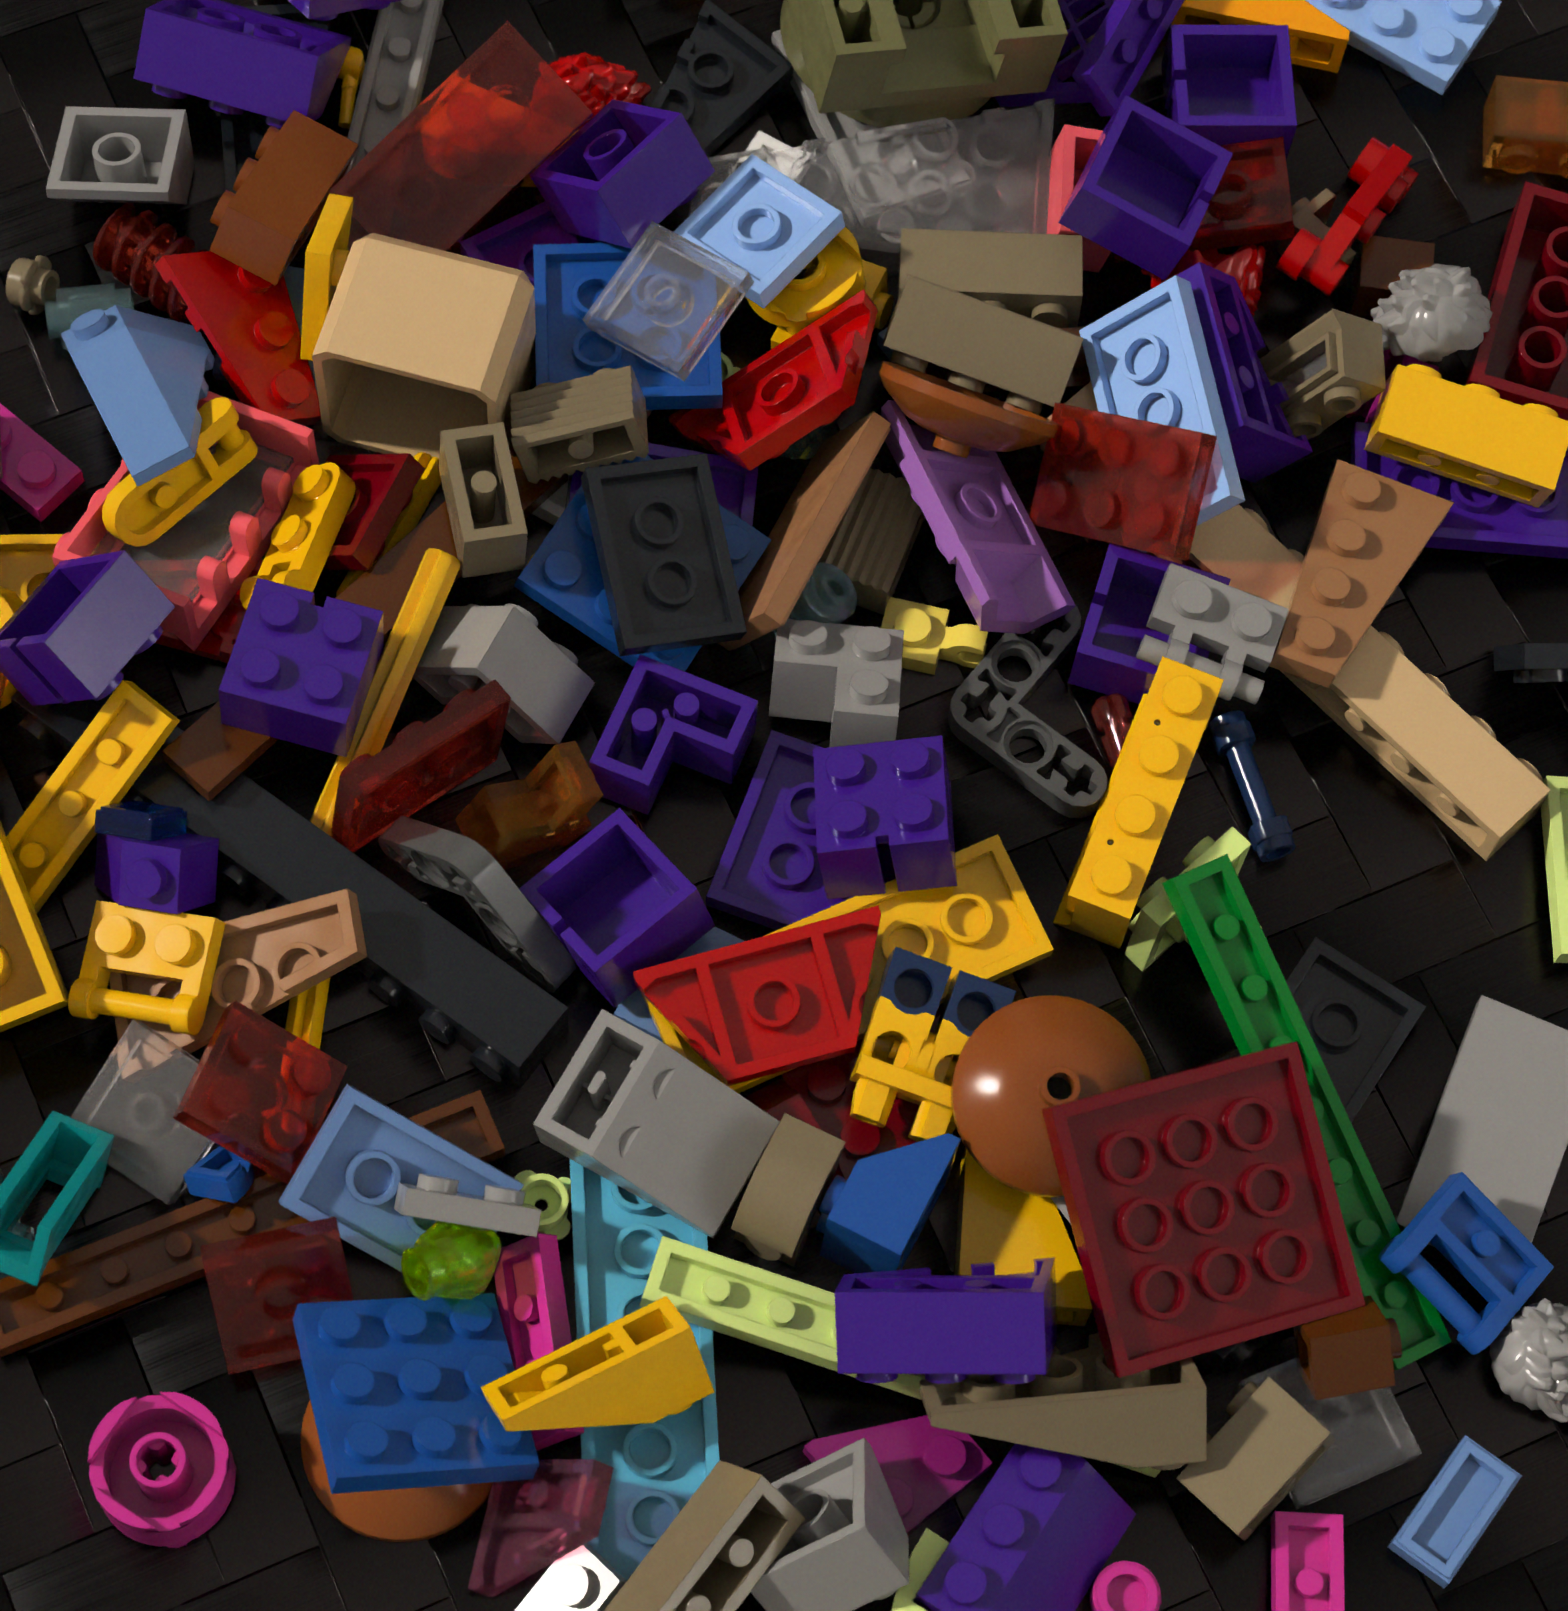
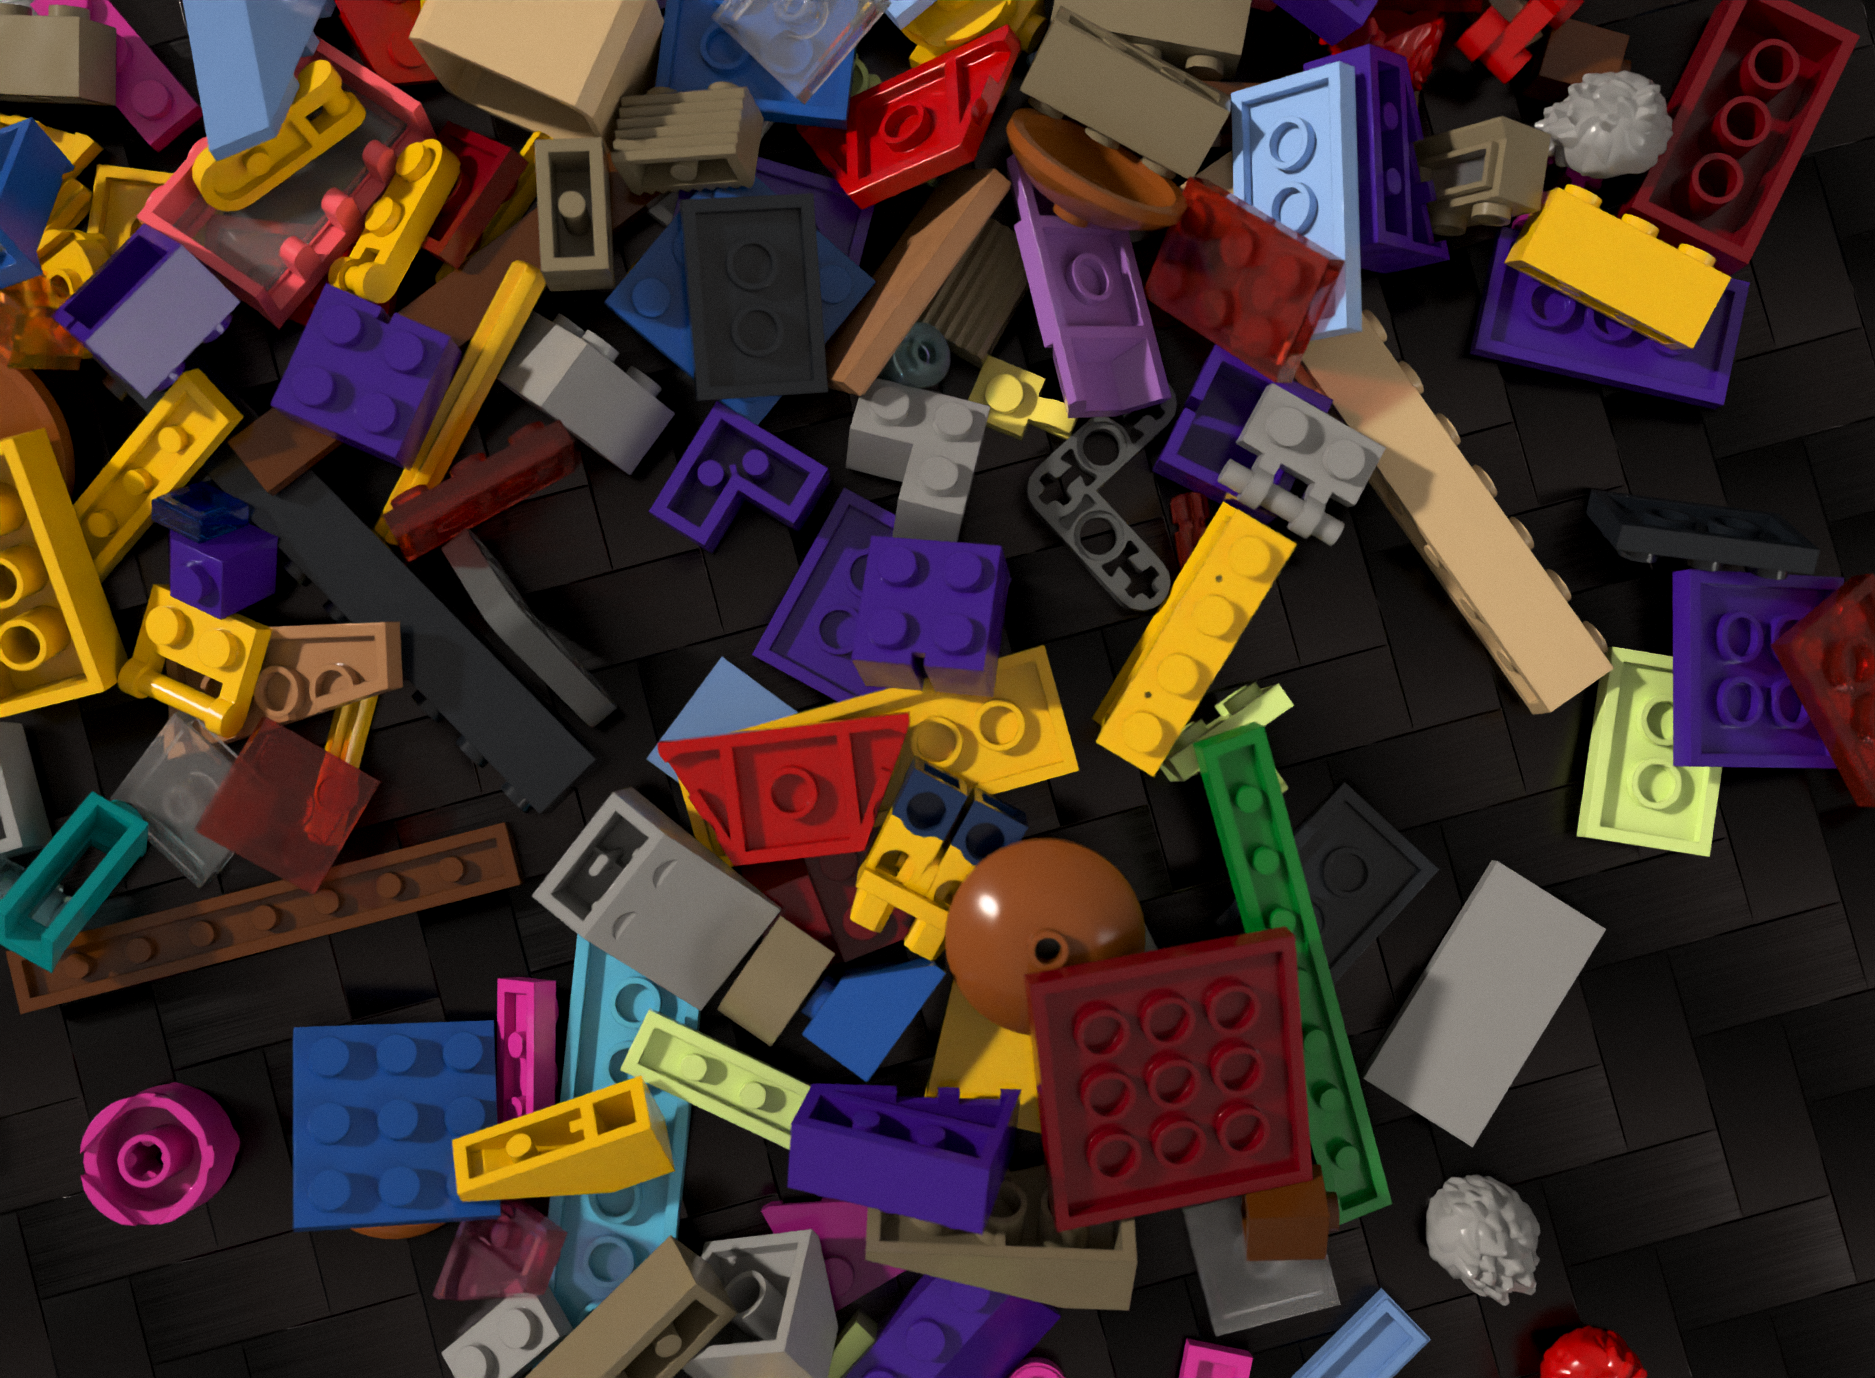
camera: 15 degrees right, 20 degrees up
blue tile [183,1140,255,1203] -> none
clear red plate [201,1216,354,1375] -> none
medium blue plate [278,1084,524,1296] -> none
light grey plate [394,1173,542,1237] -> none
clear neon green rock [401,1221,501,1301] -> none
clear orange brick [455,741,603,869] -> none
yellowish green plate [514,1170,571,1241] -> none
dark purple piece [519,808,715,1008] -> none
dark tan brick [1177,1377,1336,1542] -> none
dark blue bar [1208,710,1296,862] -> none
medium nougat wing [1269,459,1454,688] -> none
blue plate [1378,1172,1554,1355] -> none

